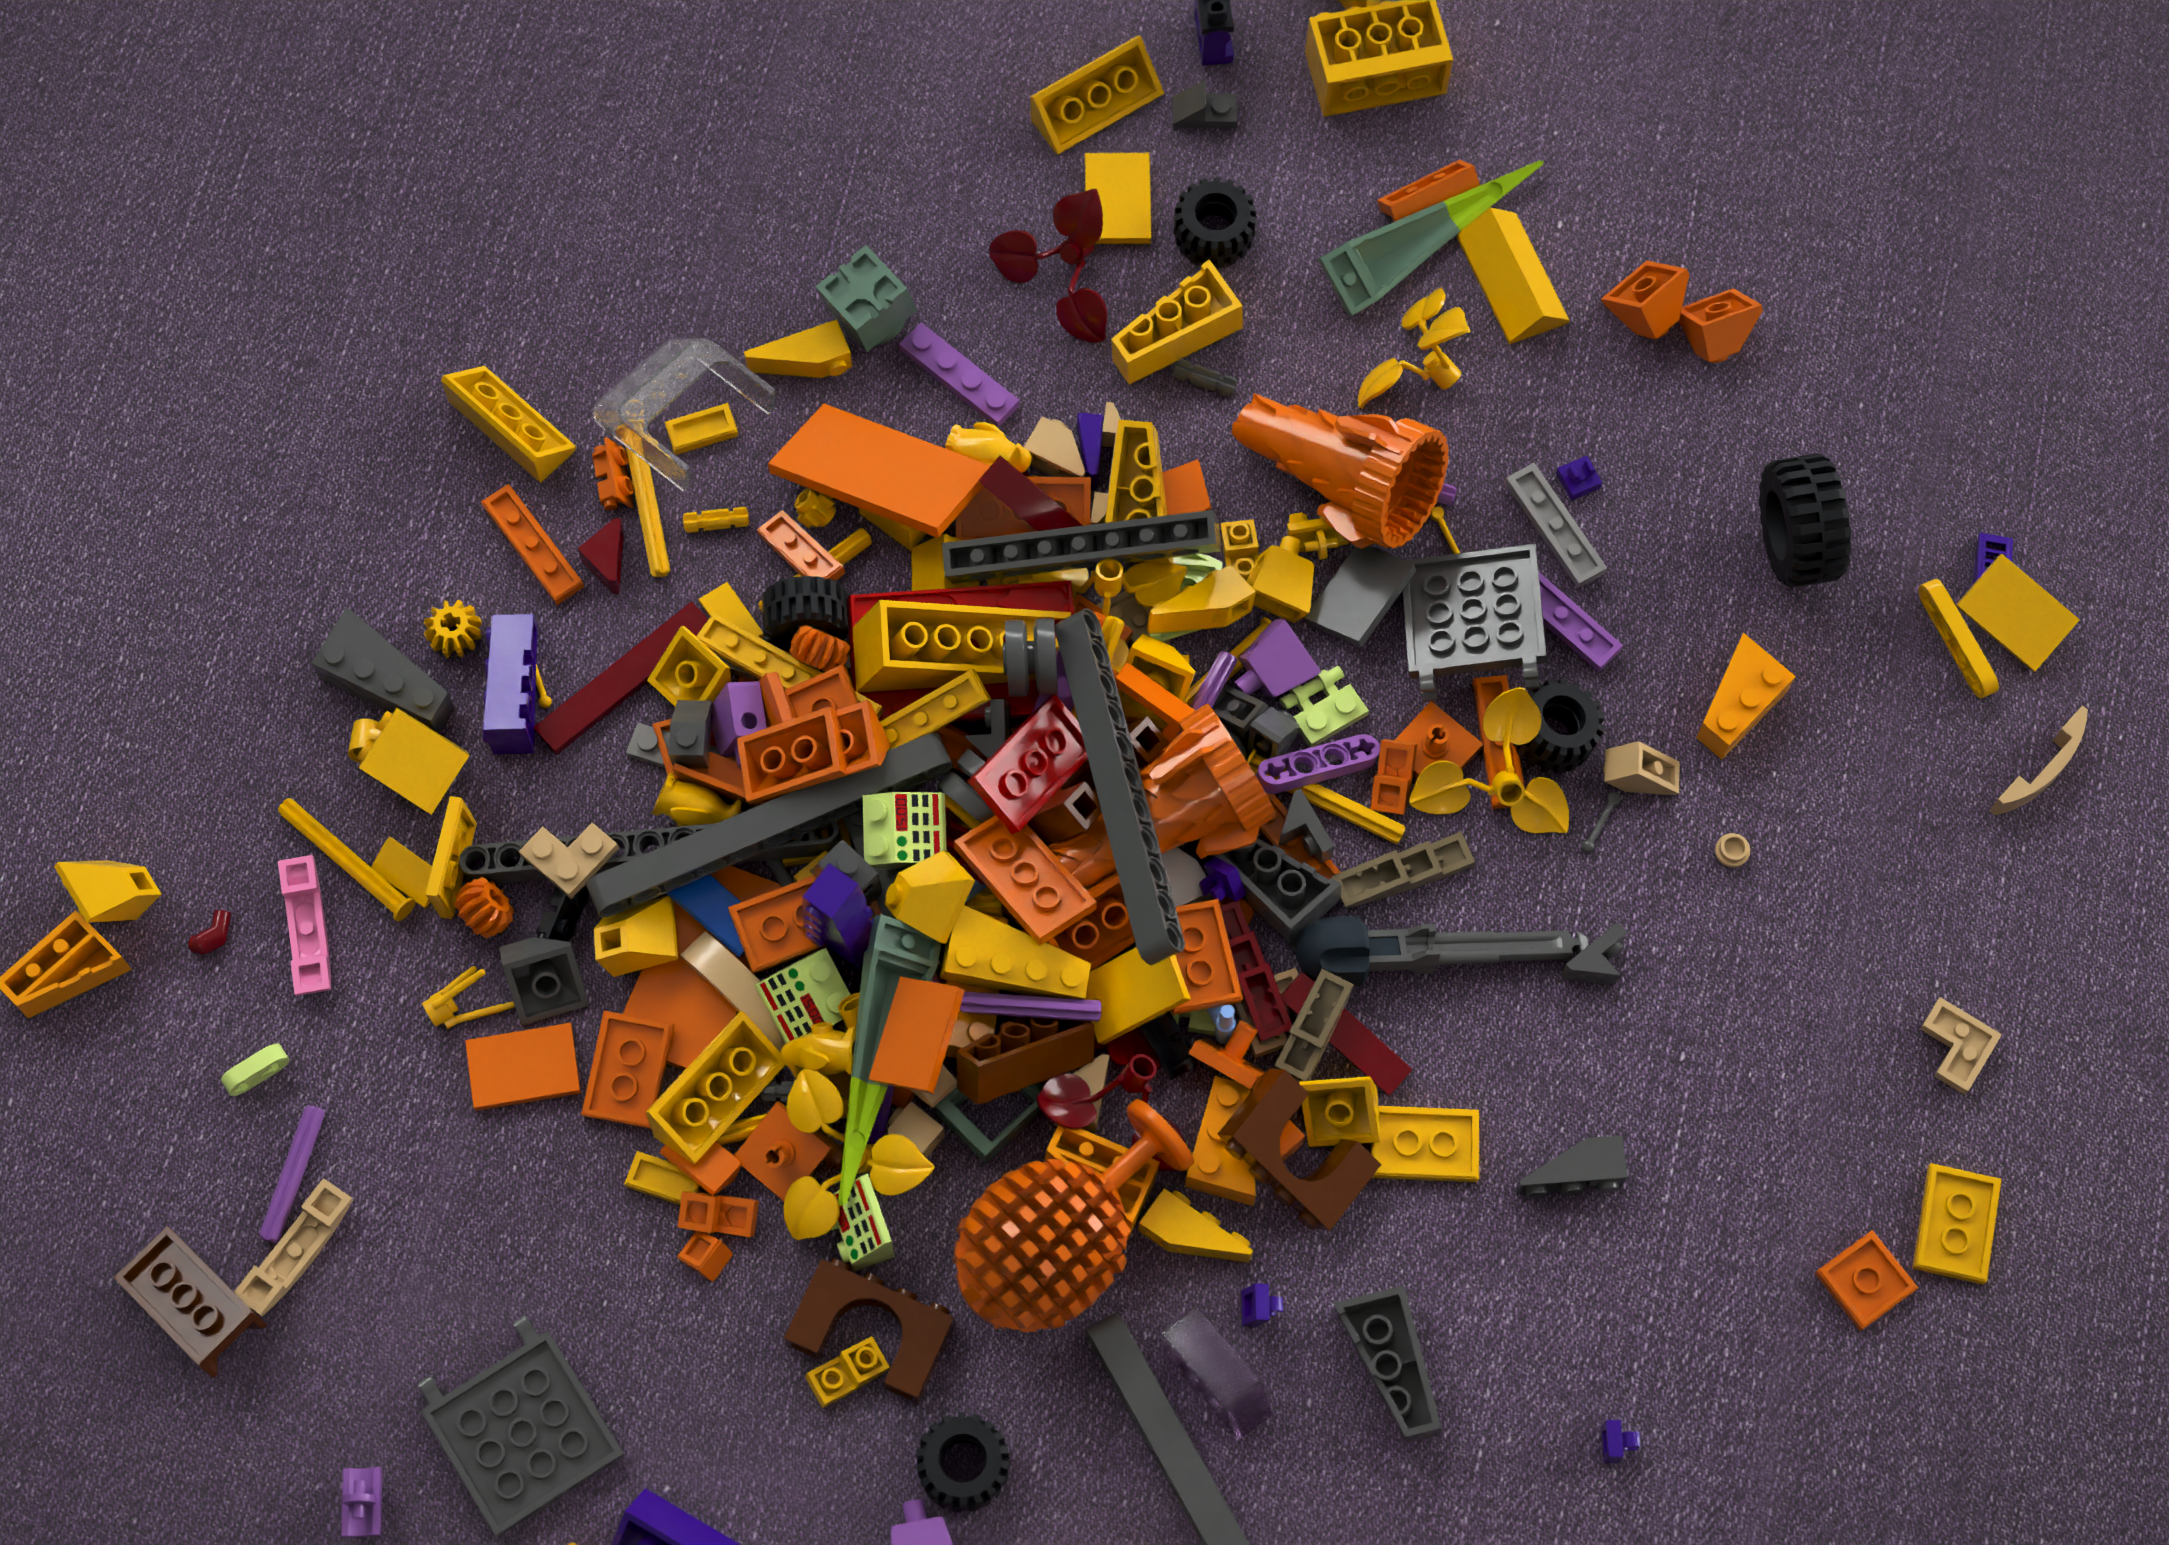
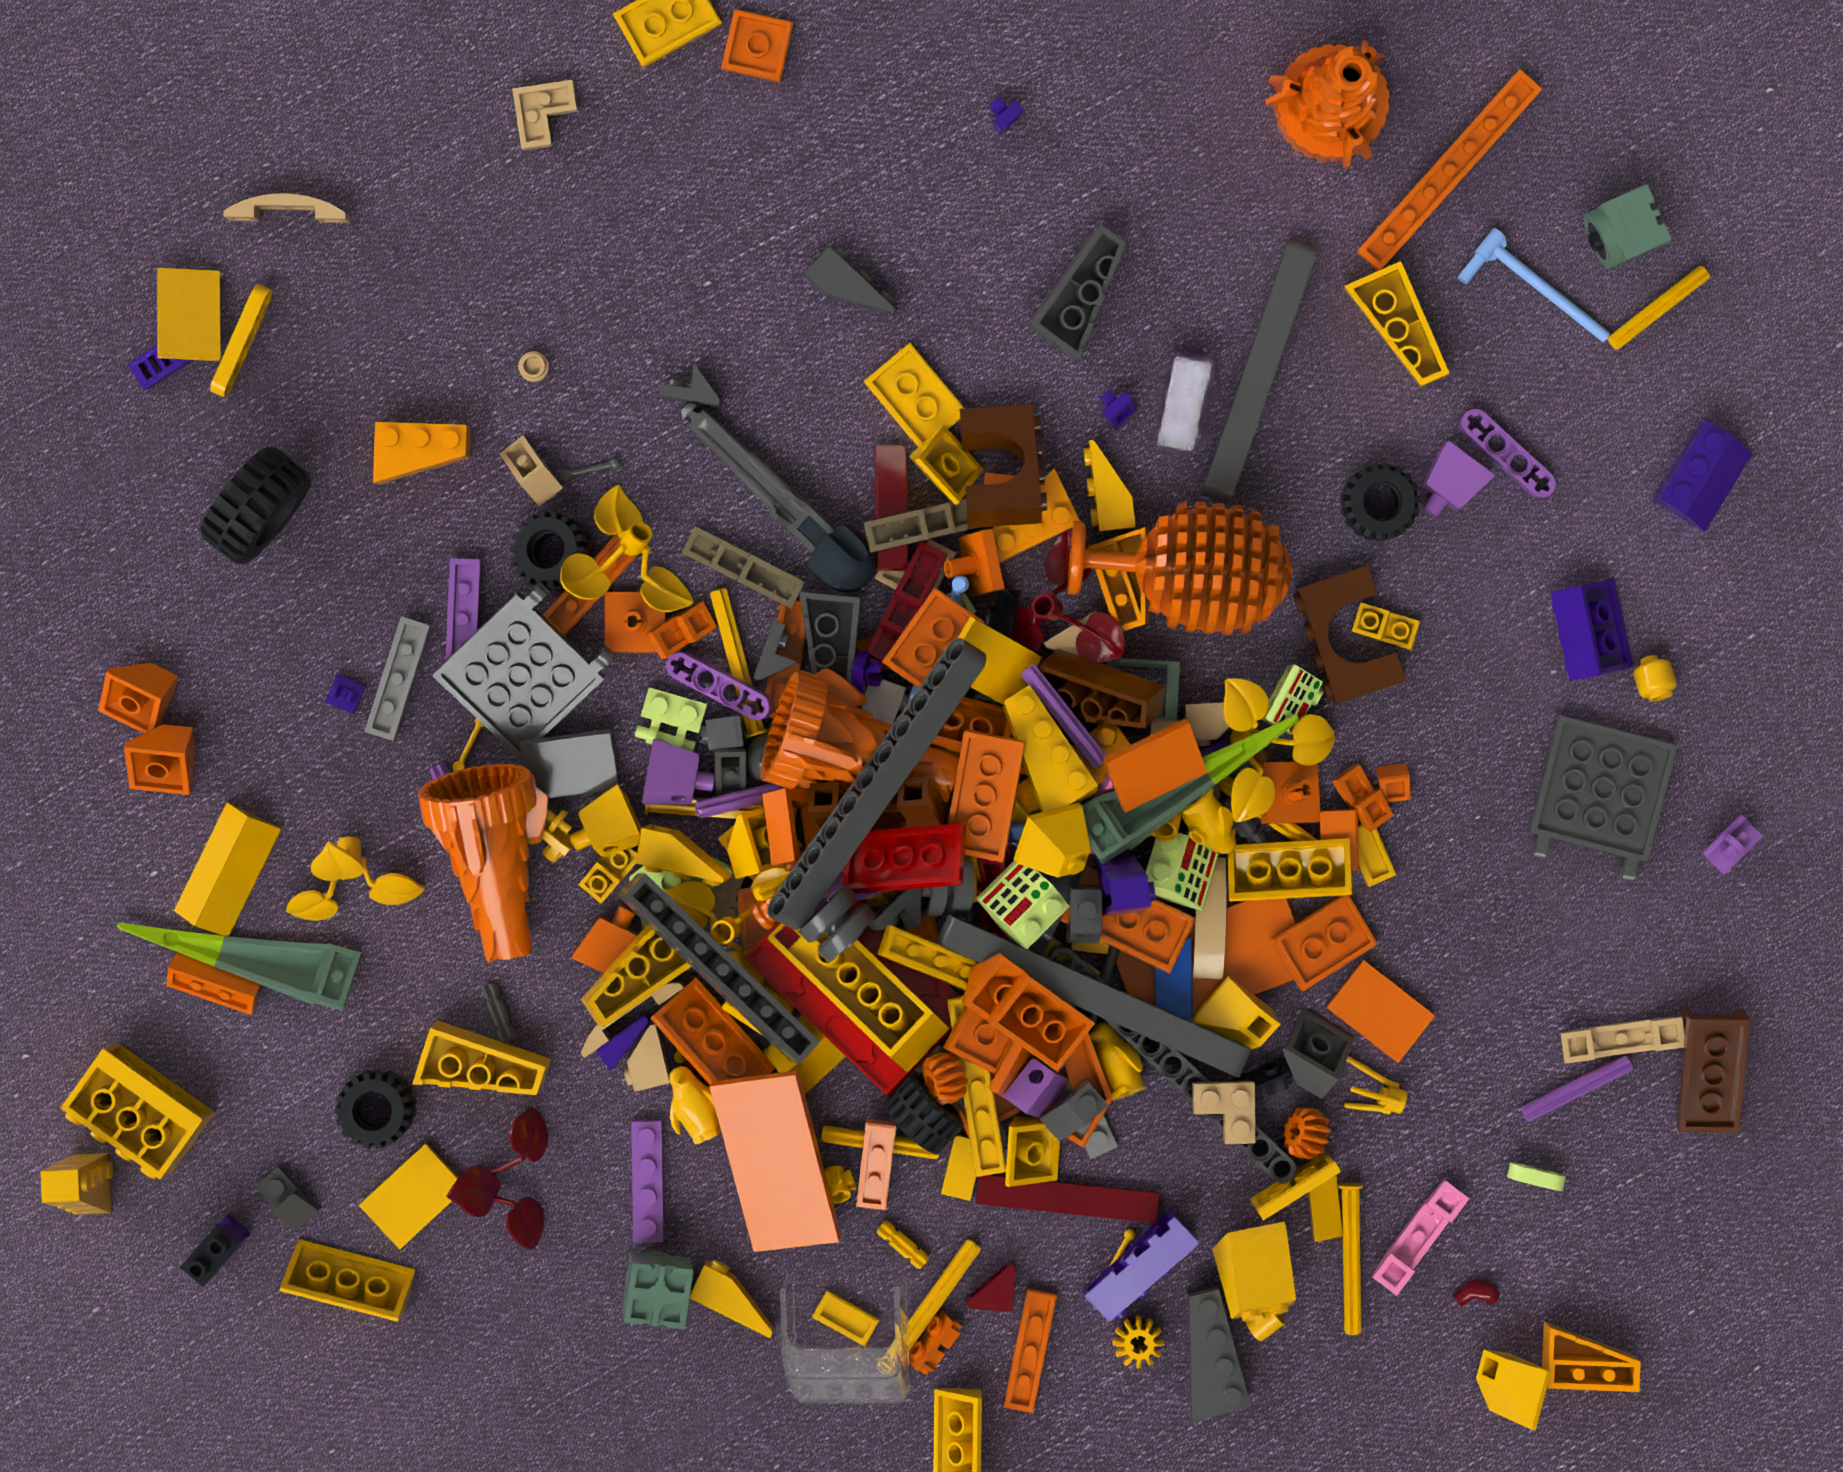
camera: 135 degrees left, 20 degrees up
dark red slope [978,455,1088,568] -> none

